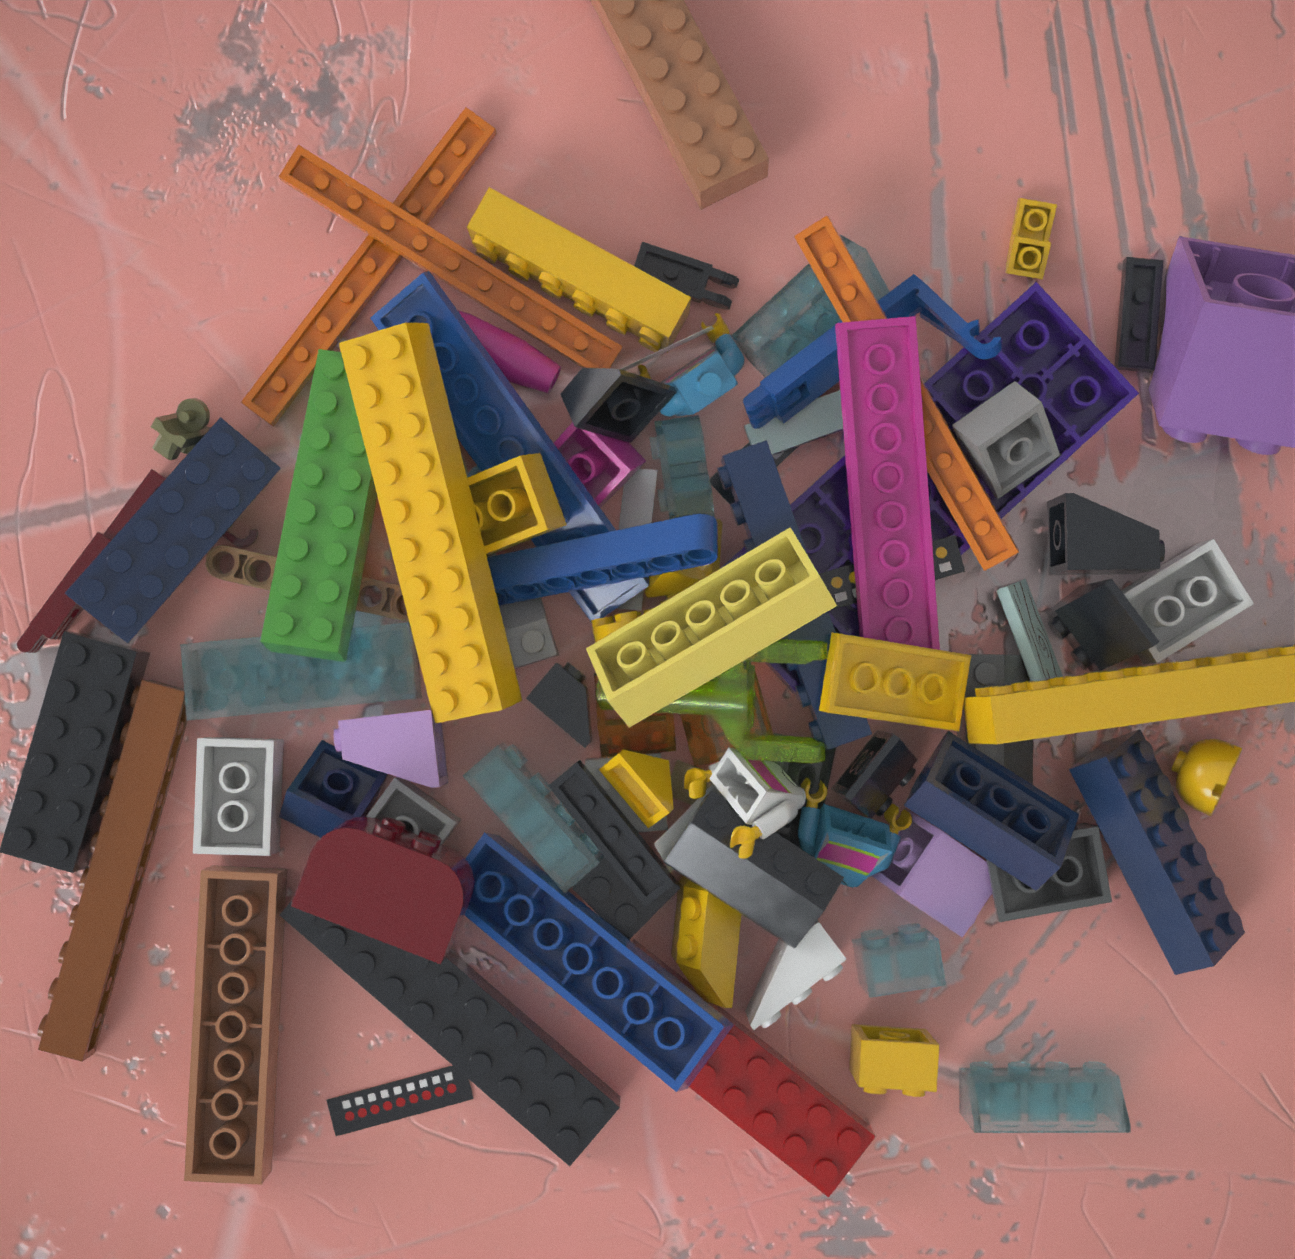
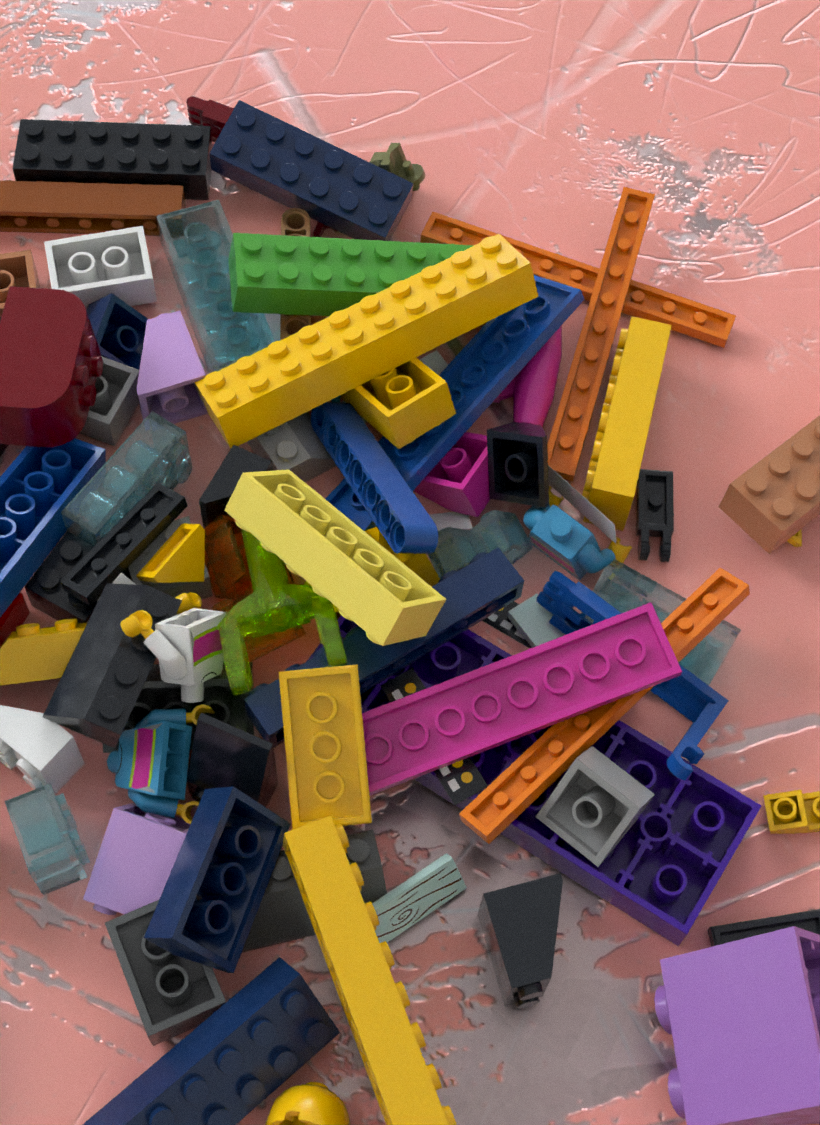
camera: 80 degrees right, 25 degrees down
black slope [1045,579,1160,671] -> none
white brick [1121,539,1254,664] -> none

